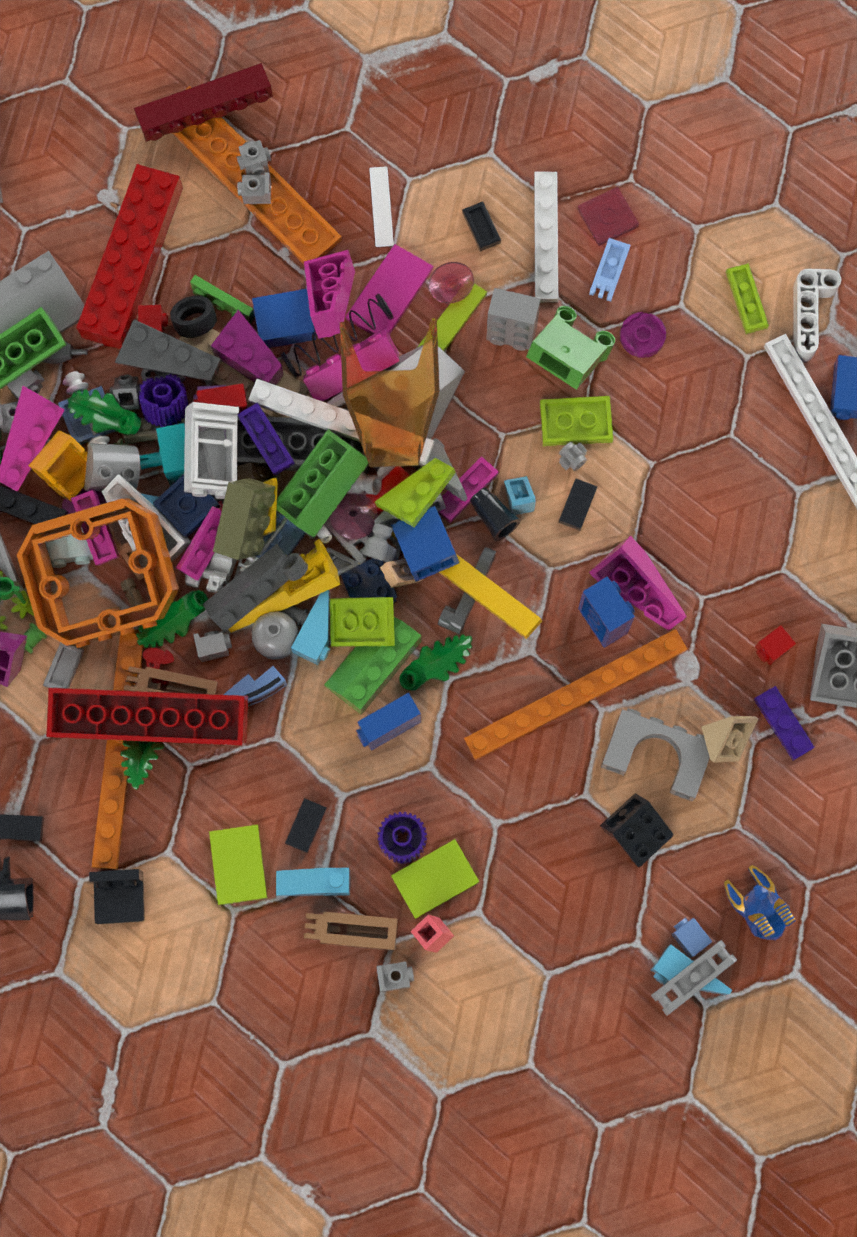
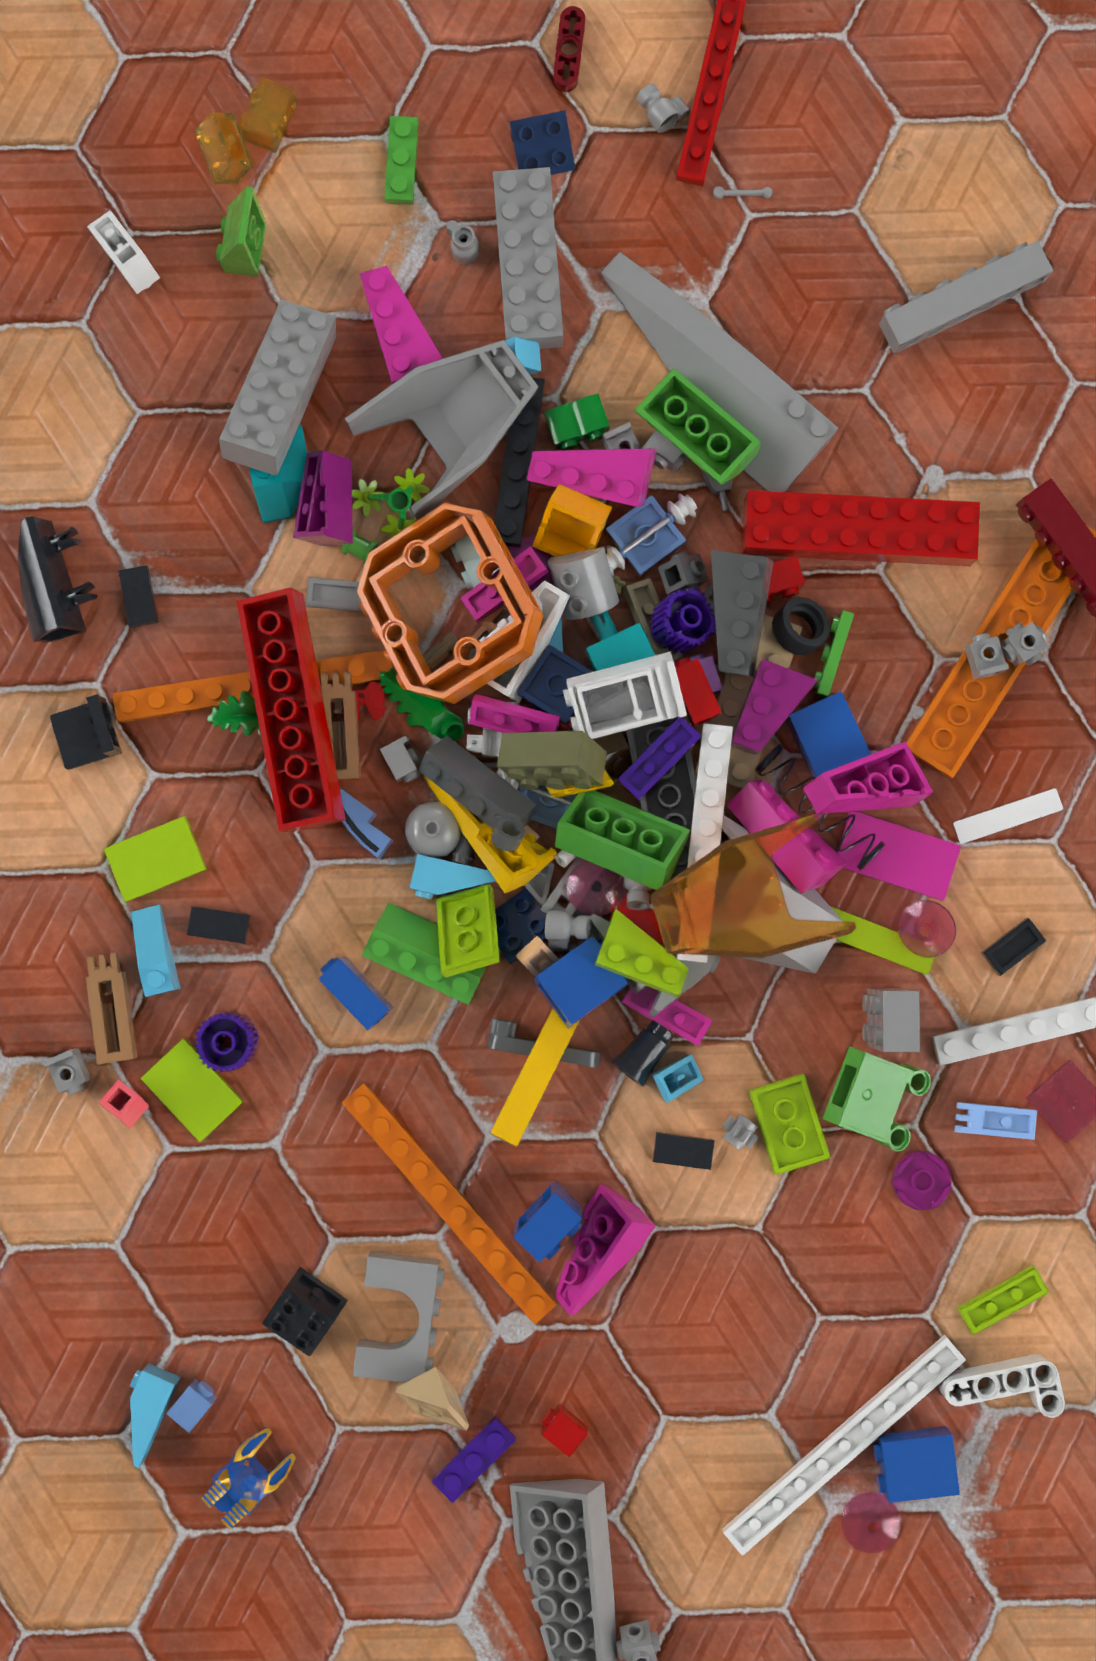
camera: 75 degrees right, 10 degrees up
green plant [68,389,141,435] -> none
green plant [399,634,473,691] -> none
light grey plate [651,940,737,1016] -> none

